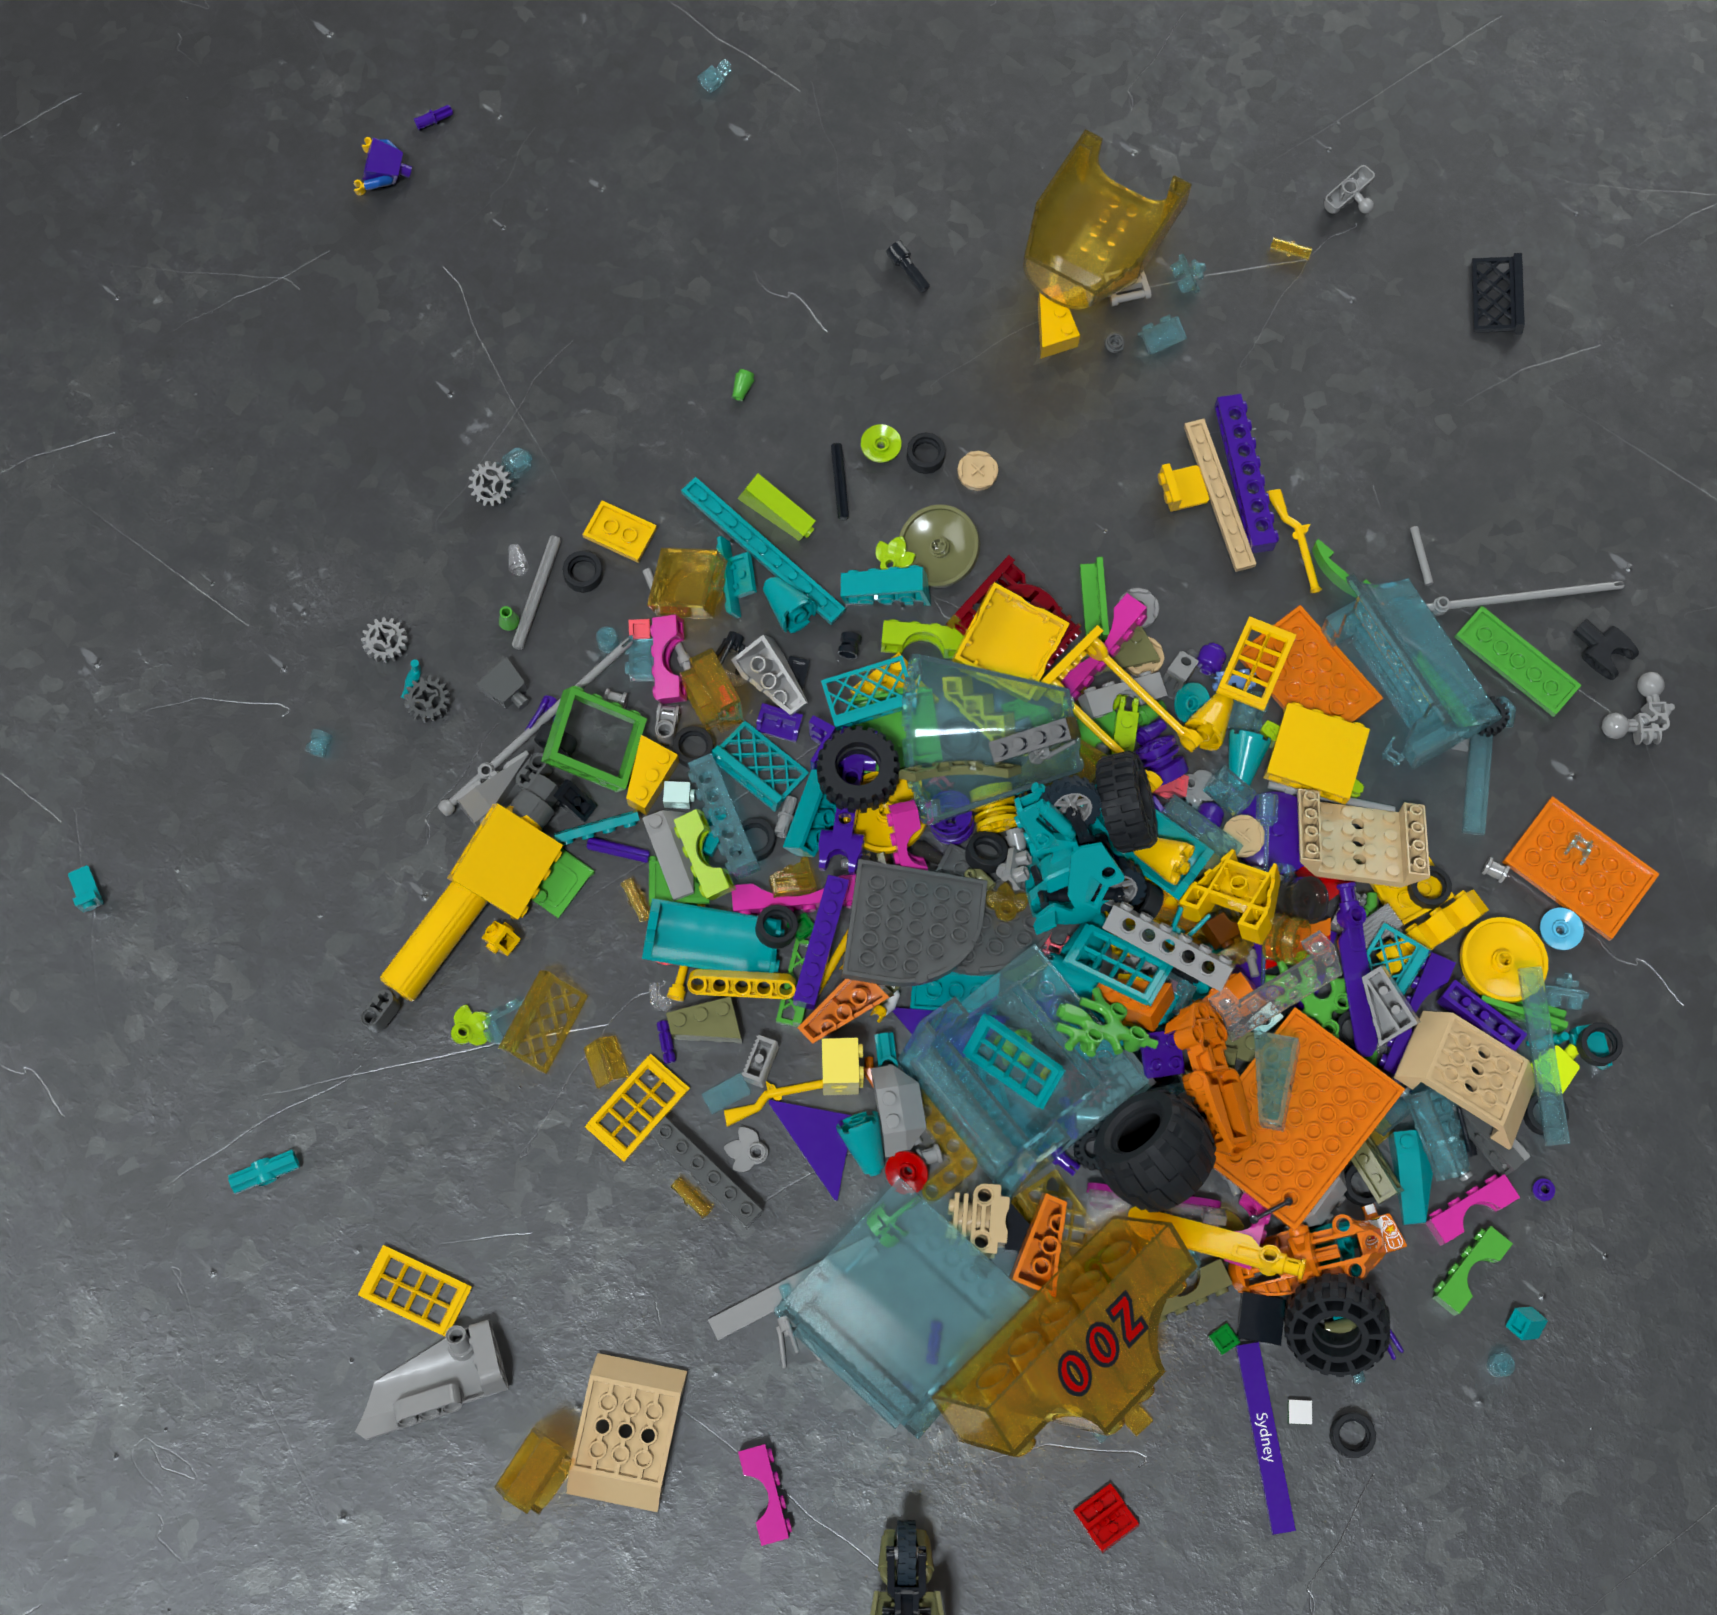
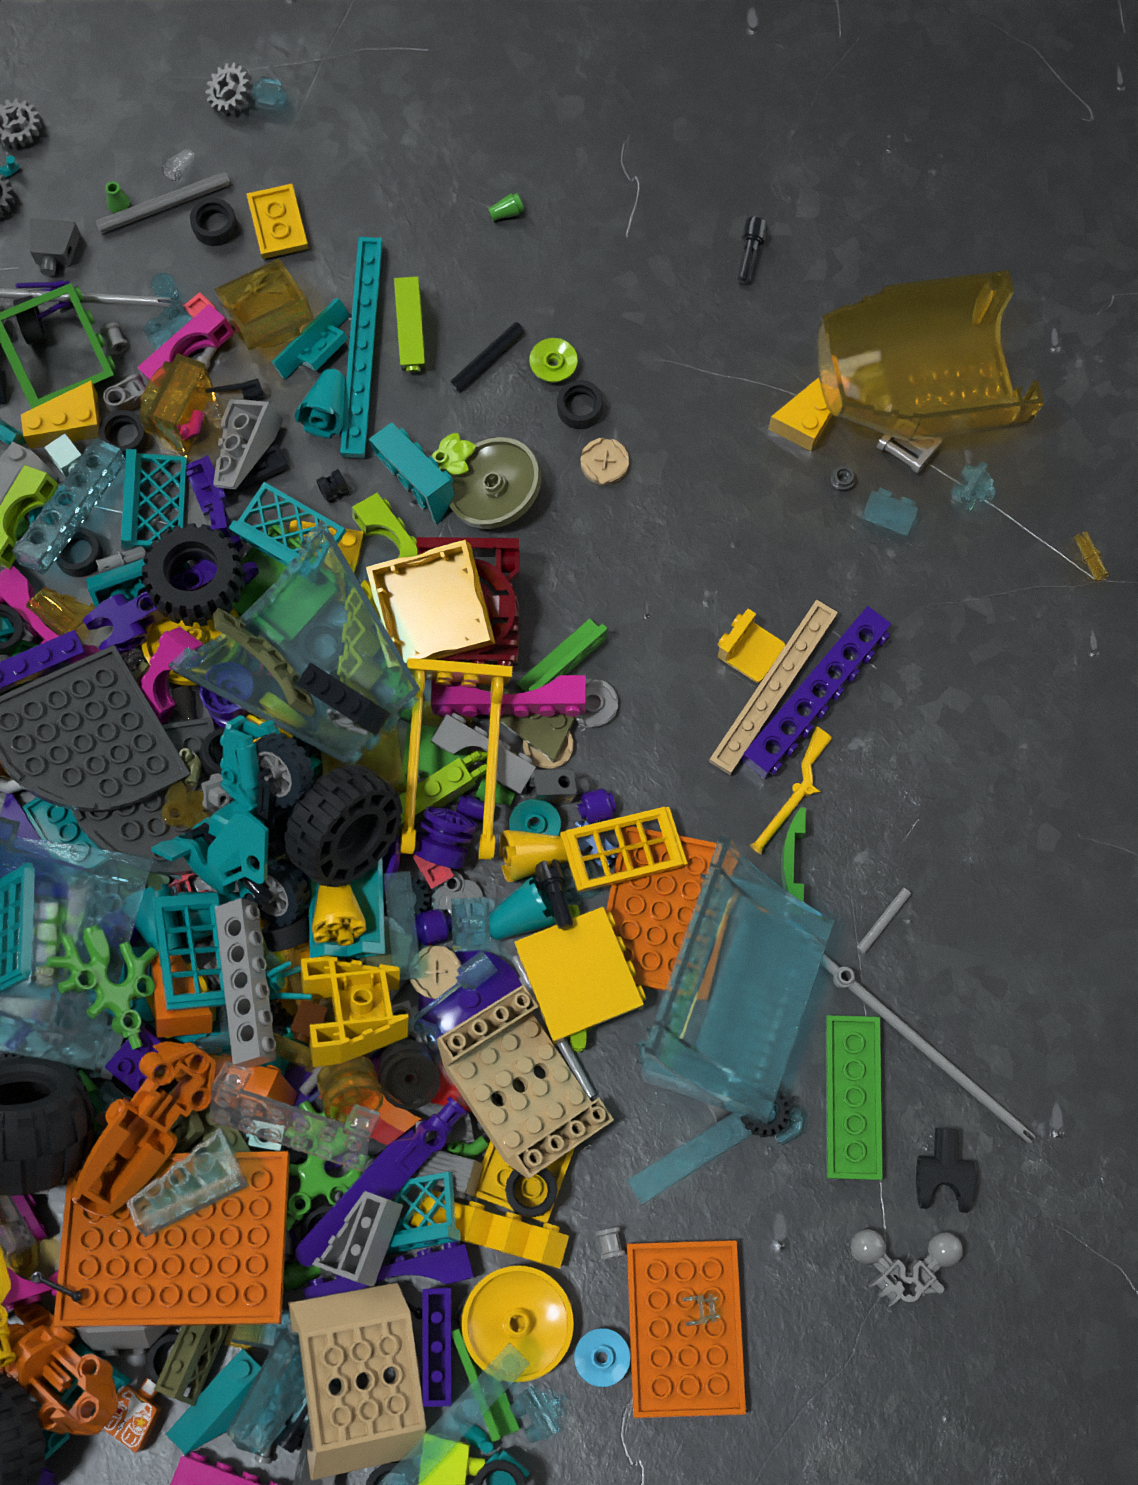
camera: 50 degrees right, 0 degrees up
none -> black piece [535,859,573,931]

